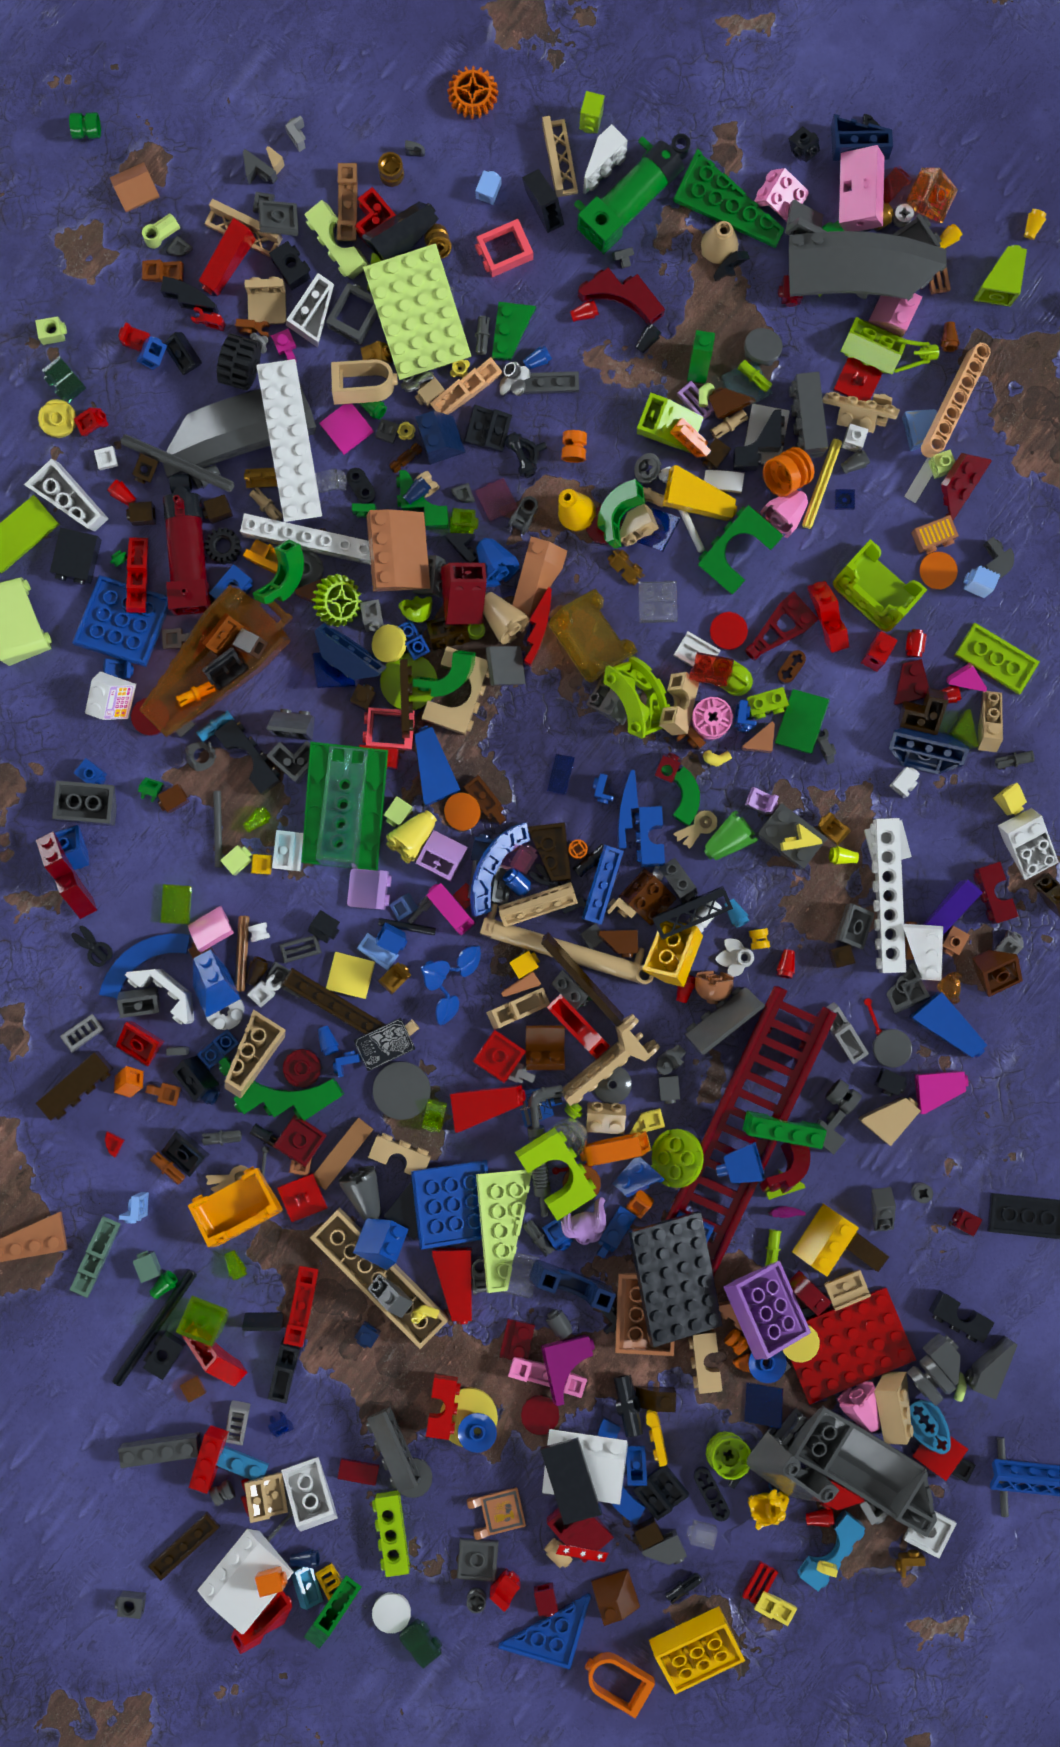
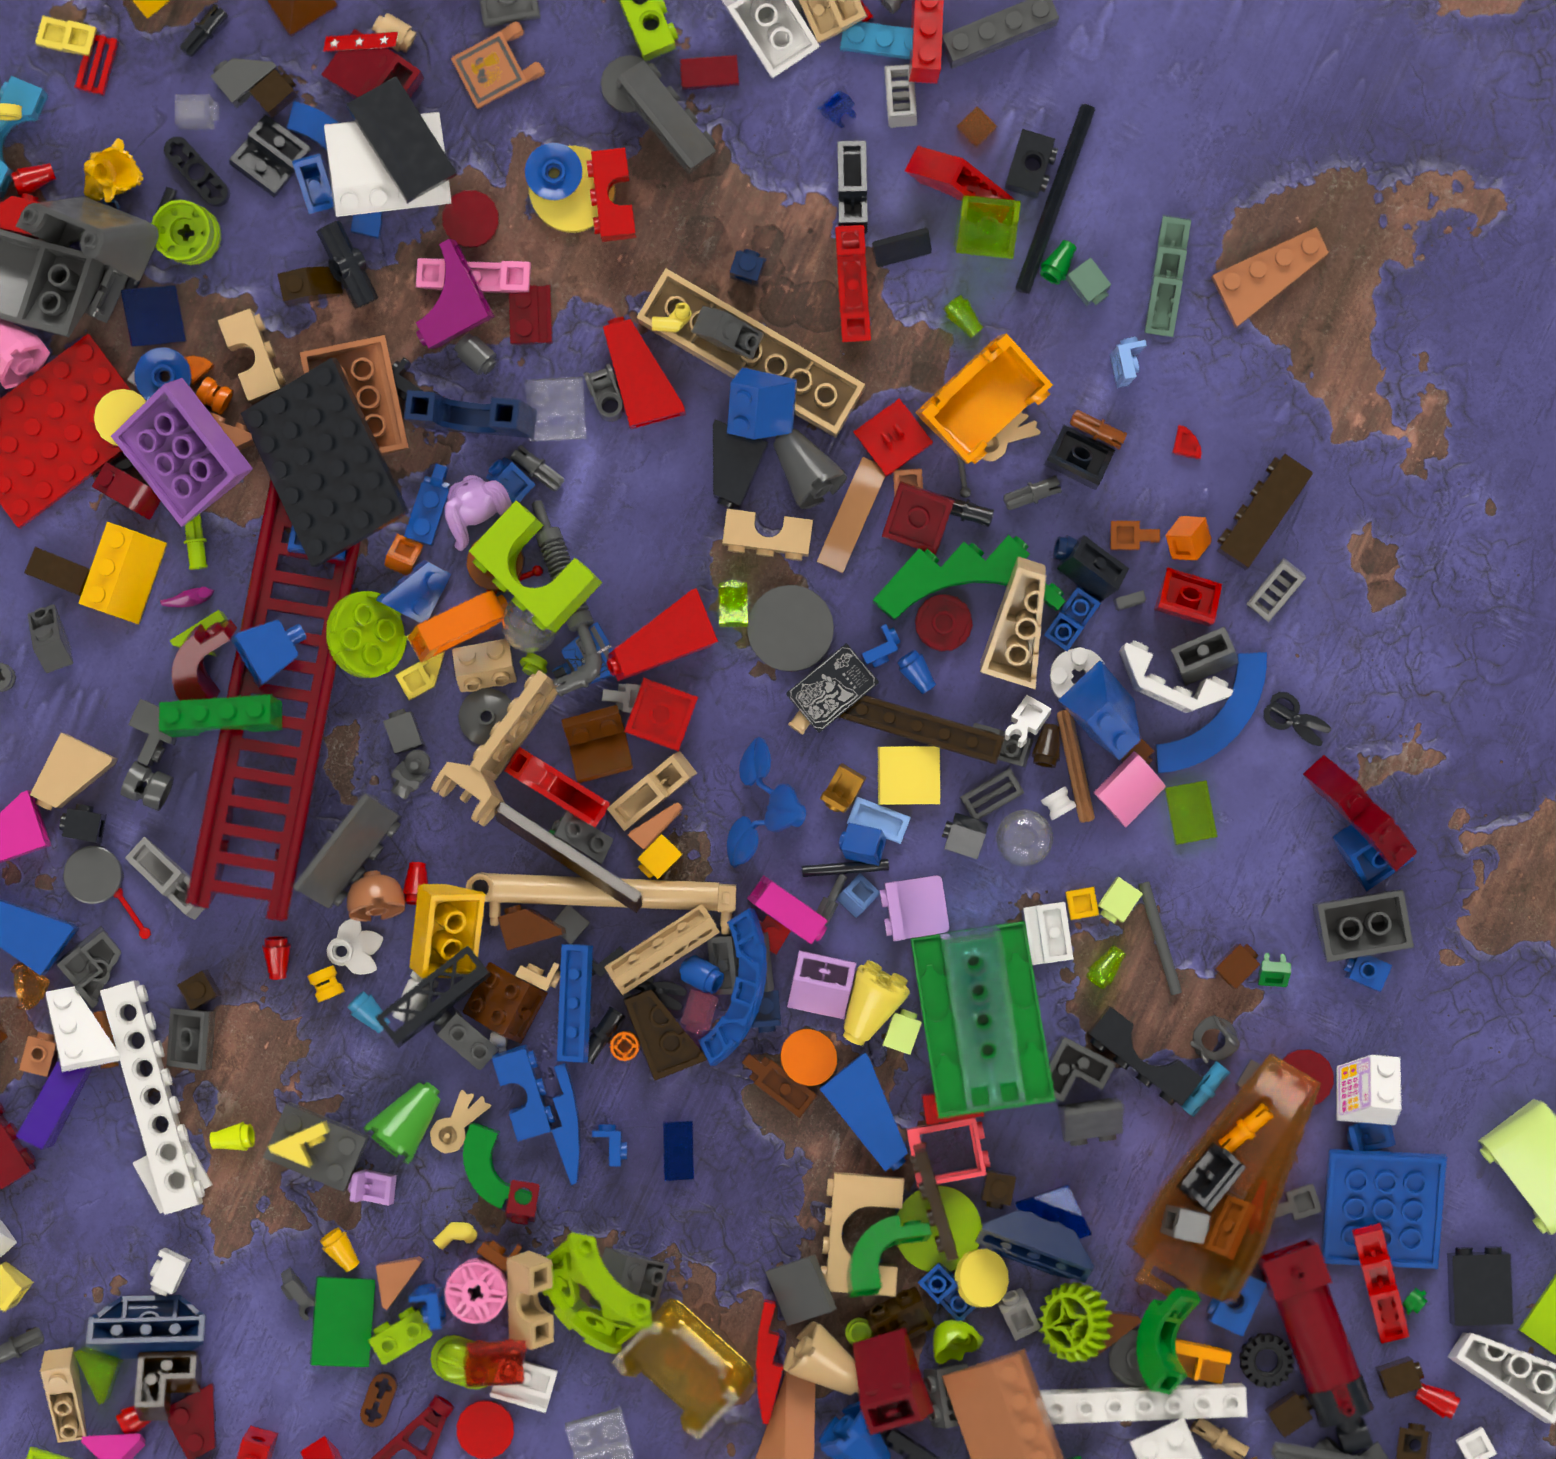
camera: 175 degrees right, 0 degrees up
blue tile [411,1160,488,1249] -> none
yellowish green wing [476,1170,533,1293] -> none
yellow hinge [646,1410,668,1467] -> none
pearl gold bracket [818,812,851,845] -> none
tan plate [824,1269,871,1311] -> none
none -> yellow cone [320,1227,360,1272]
none -> clear cylinder [995,809,1054,867]

